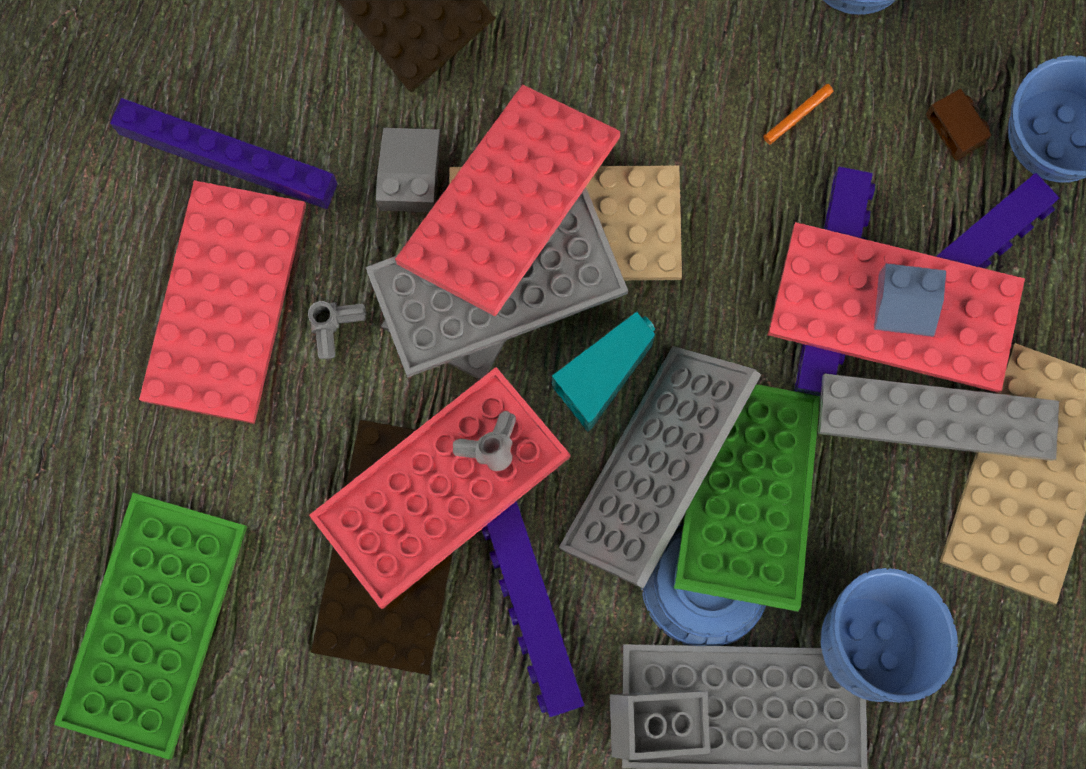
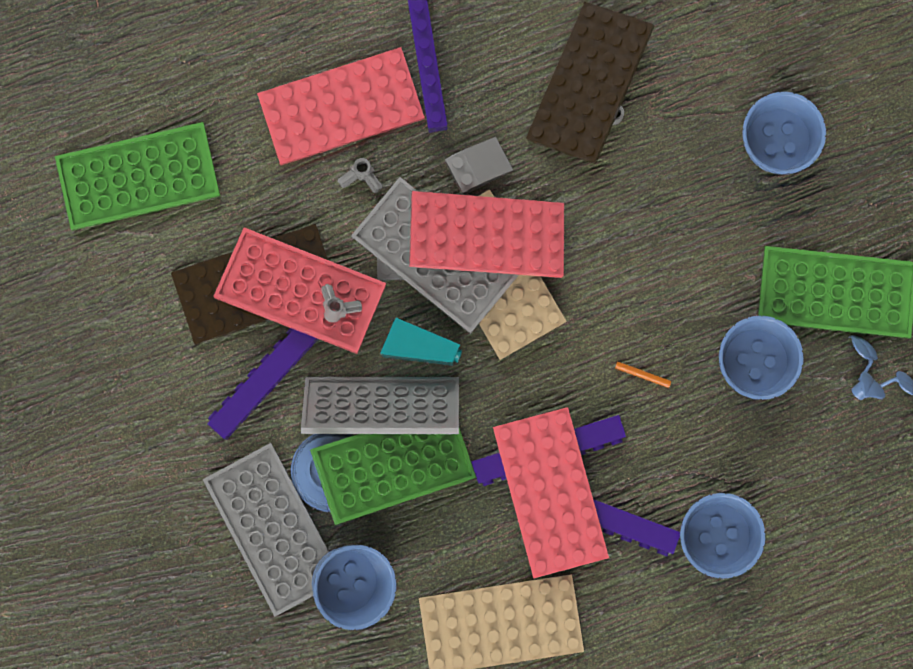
camera: 60 degrees right, 5 degrees up
light grey slope [610,691,710,760] -> none
light grey plate [818,374,1059,461] -> none
sand blue slope [874,263,946,337] -> none
reddish brown brick [925,88,992,161] -> none

